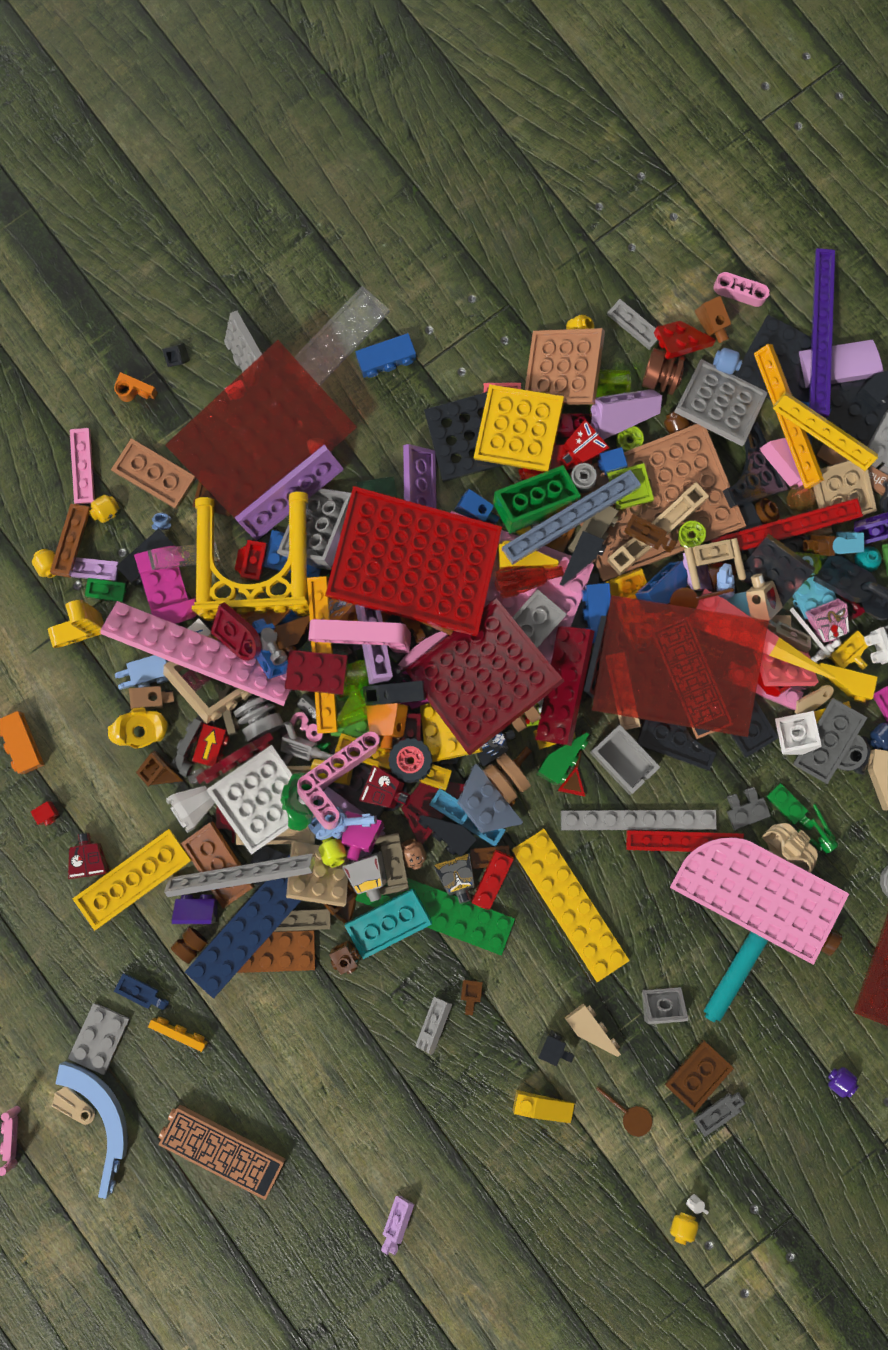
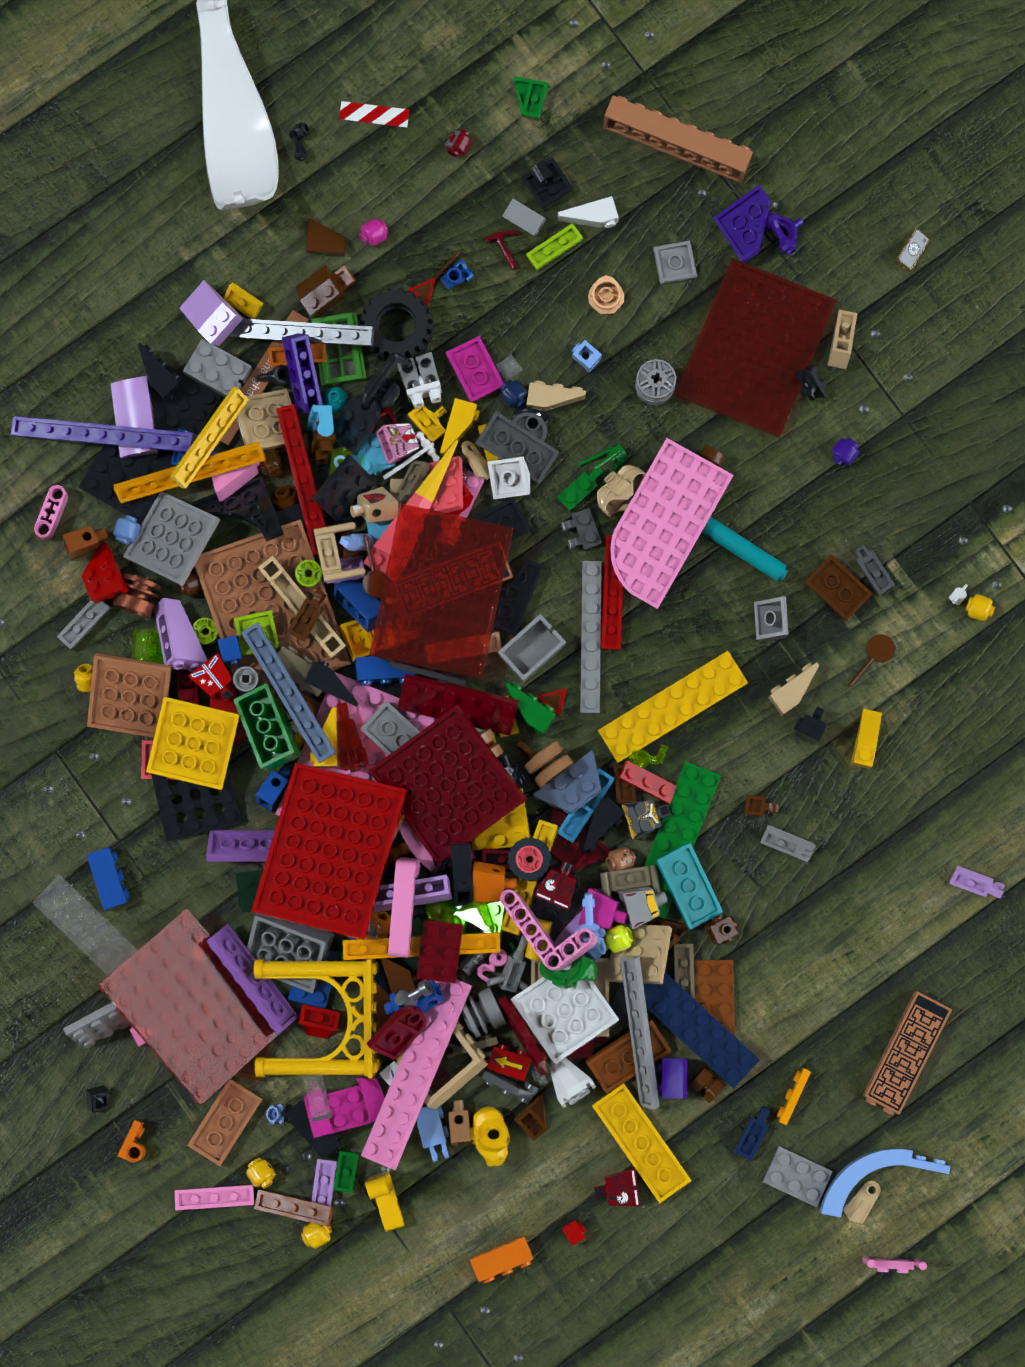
camera: 85 degrees left, 0 degrees up
none -> clear neon green plate [630,745,668,768]

